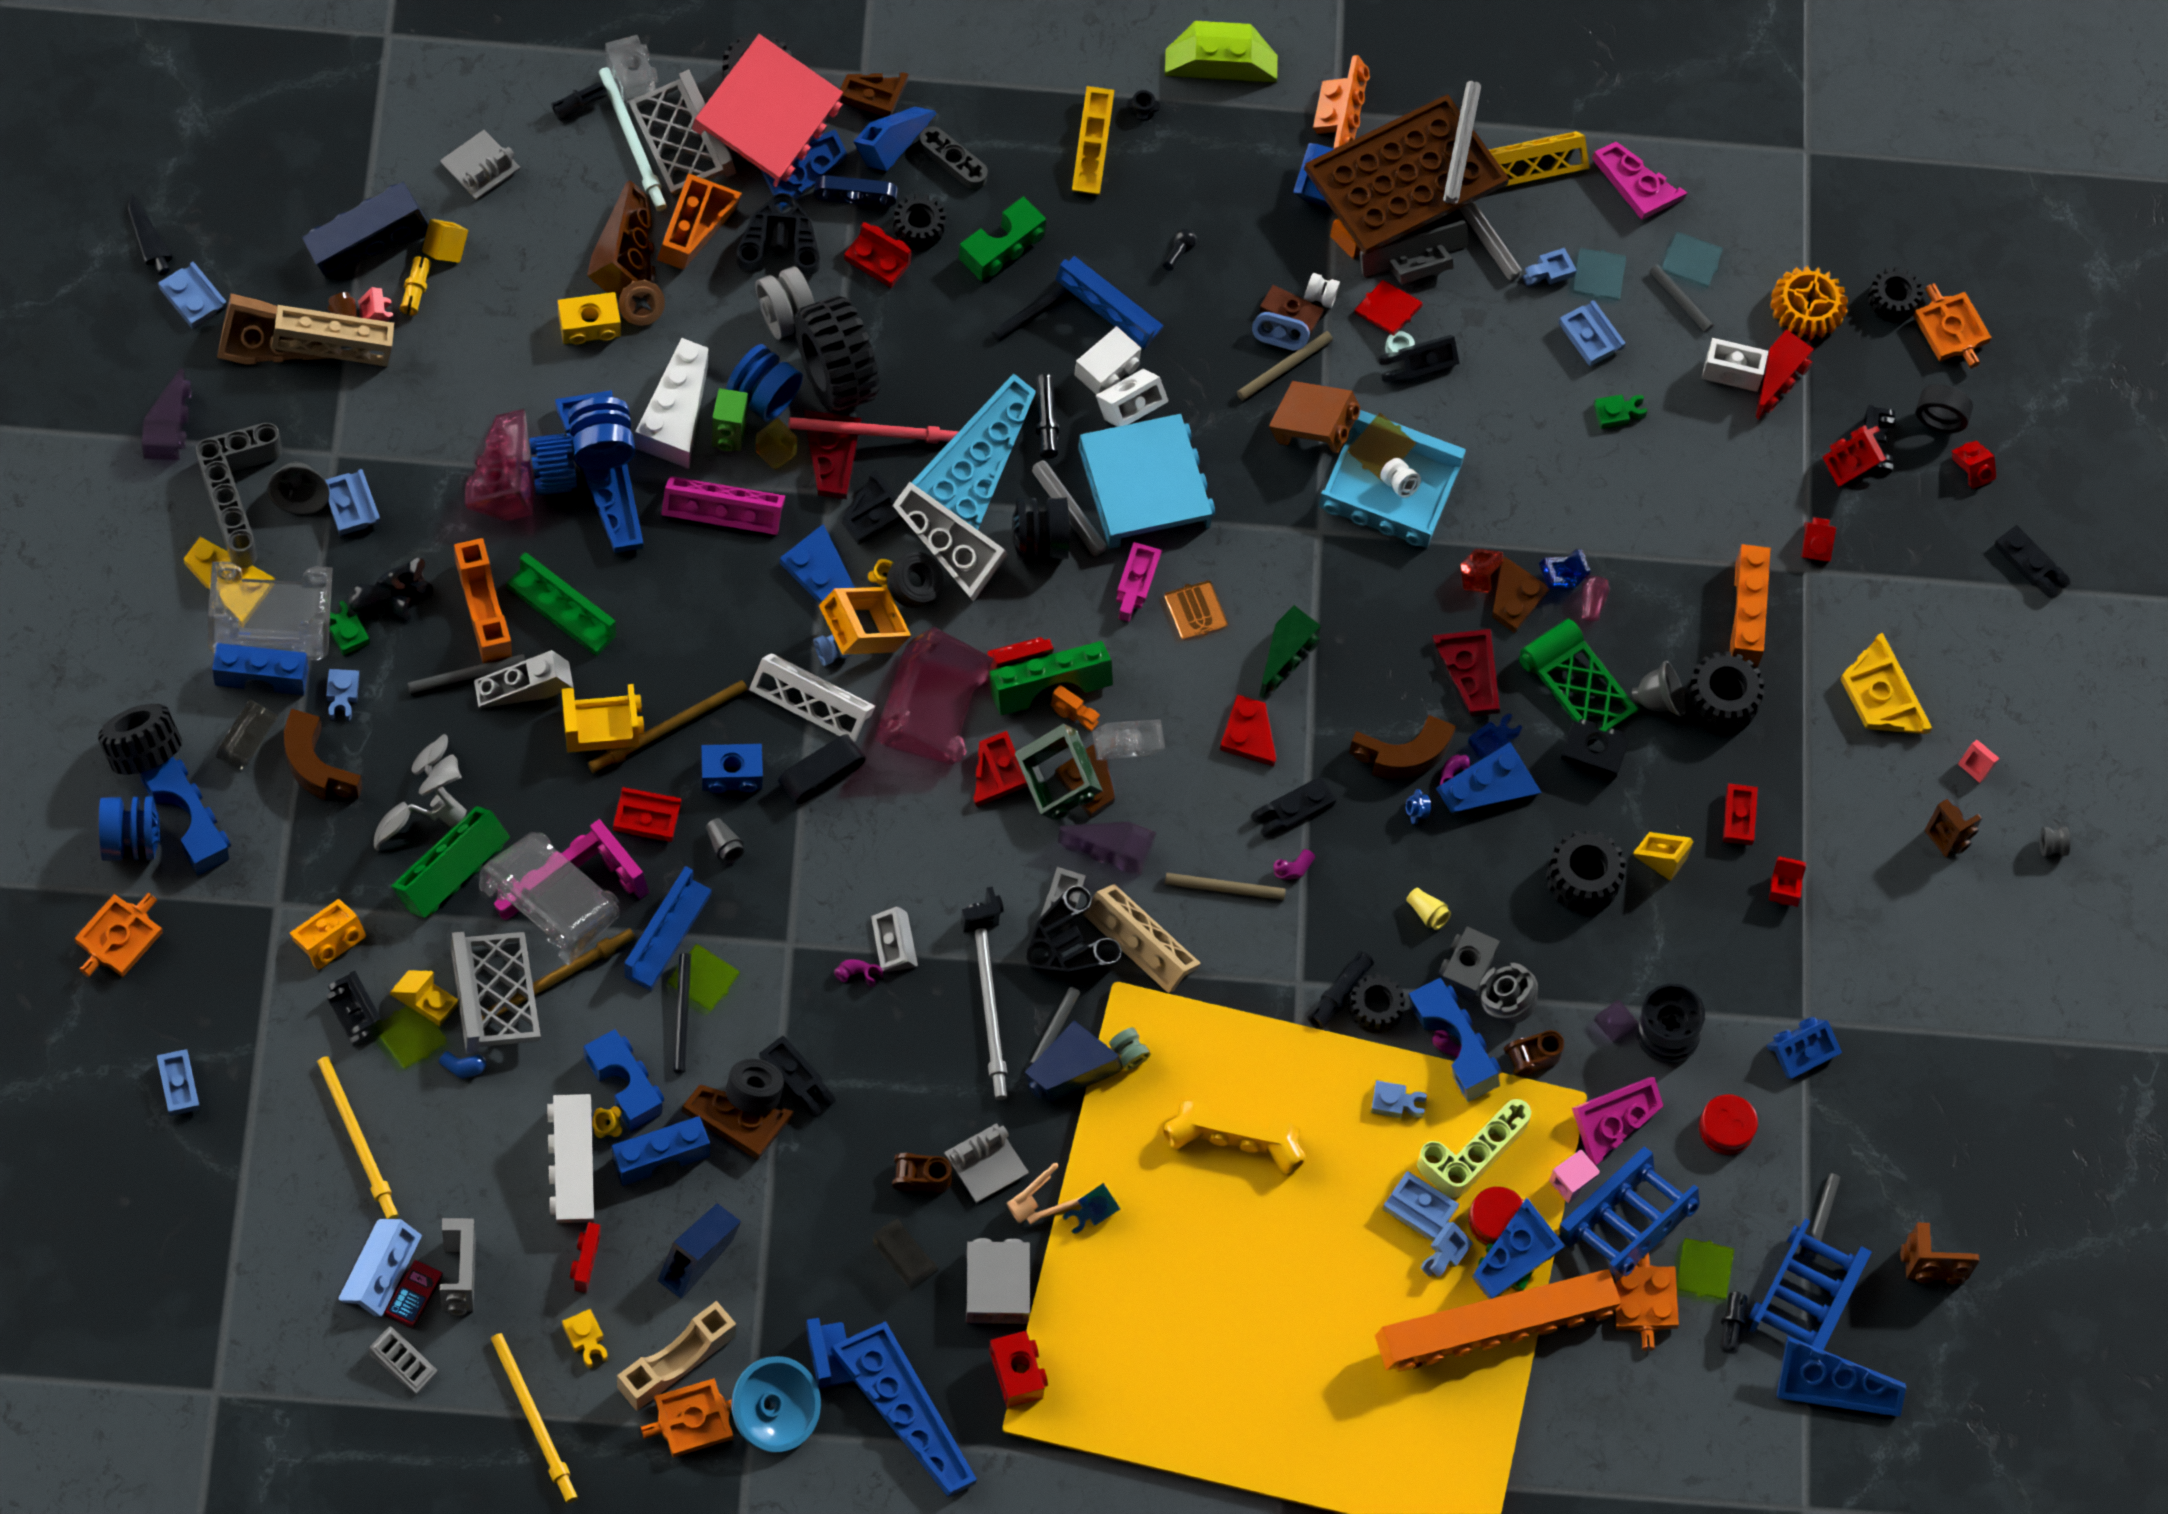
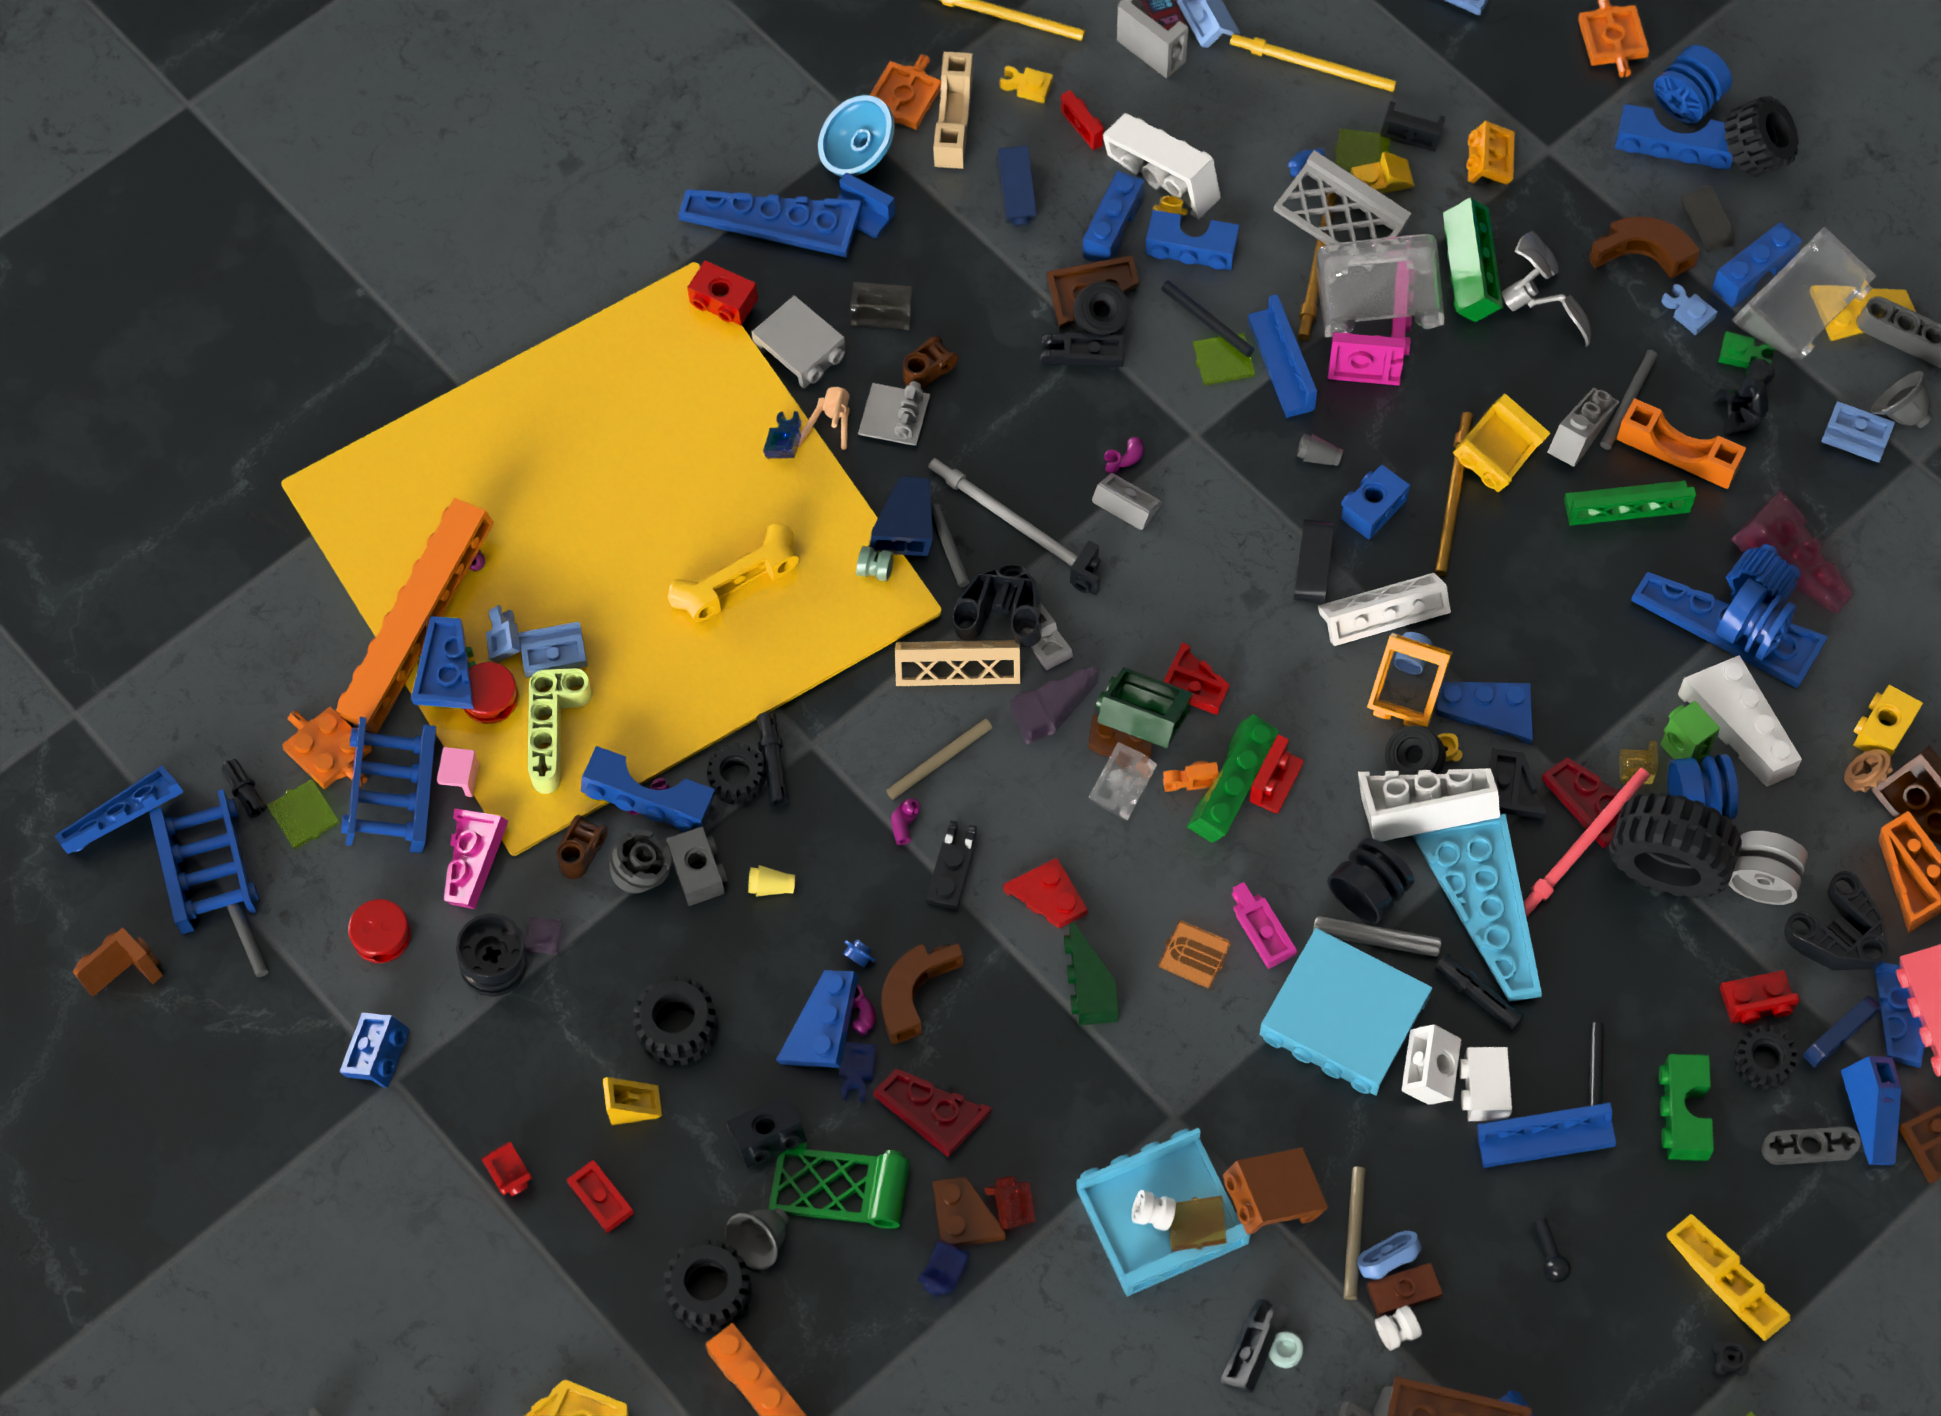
camera: 145 degrees right, 0 degrees up
red plate [613,787,681,842] -> none
dark pink fence [661,476,785,535] -> none
clear pink windscreen [875,626,993,765] -> none
red piece [1354,280,1423,336] -> none
medium blue plate [1371,1080,1427,1118] -> none
clear pink cone [1582,576,1611,621] -> none
reddish brown bracket [1924,799,1983,857] -> none

